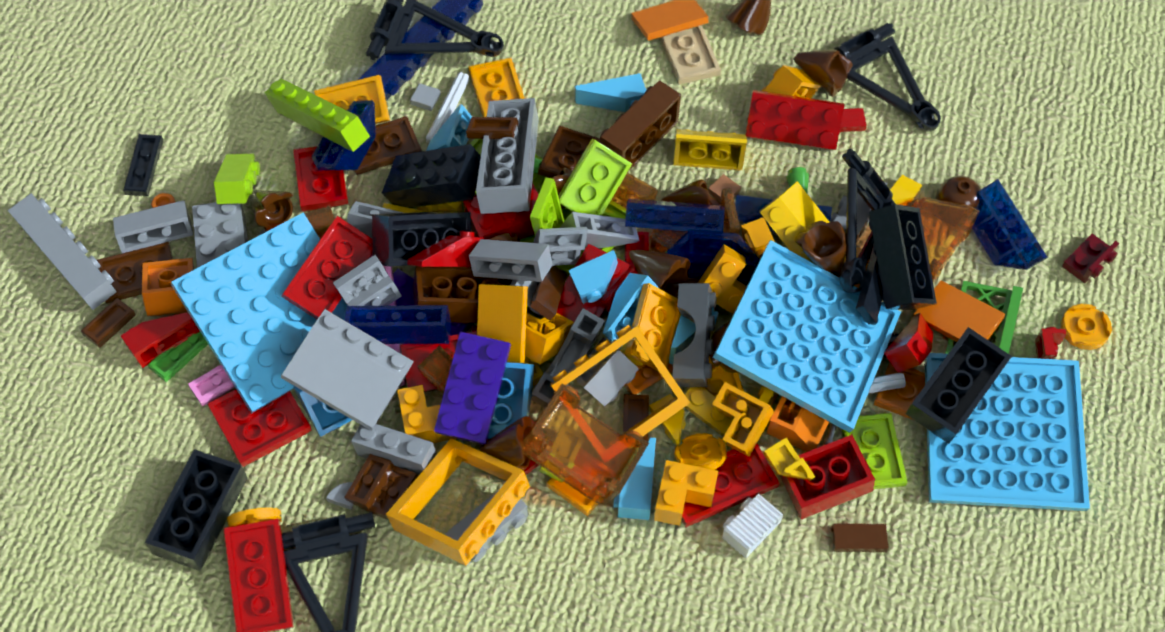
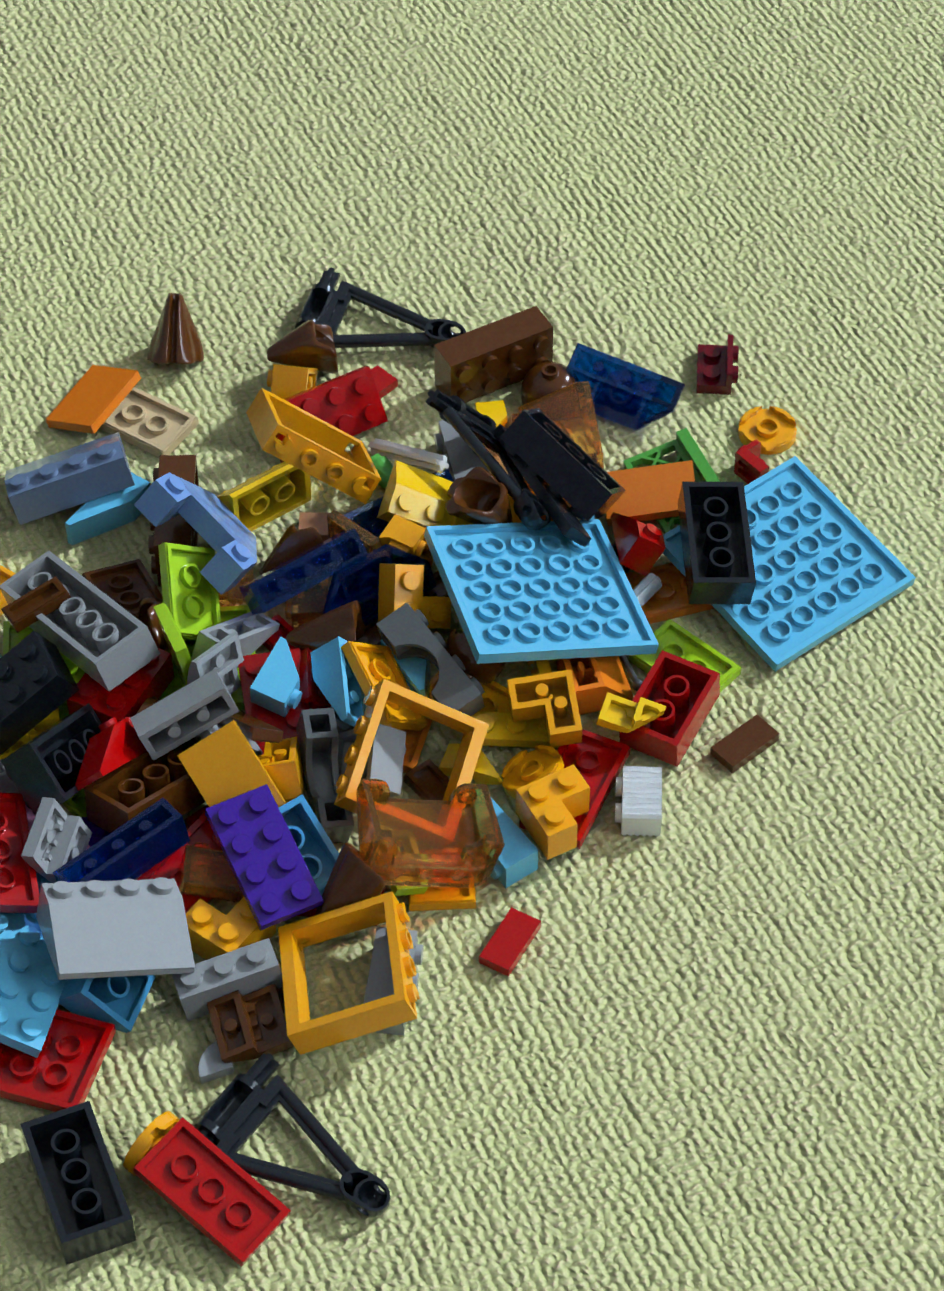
camera: 40 degrees left, 10 degrees down
none -> sand blue slope [4,432,135,525]
none -> medium blue wedge [134,472,257,595]
none -> light orange window [246,388,381,504]
none -> white axle [368,438,449,473]
none -> reddish brown brick [434,306,553,403]
none -> red tile [479,907,541,977]

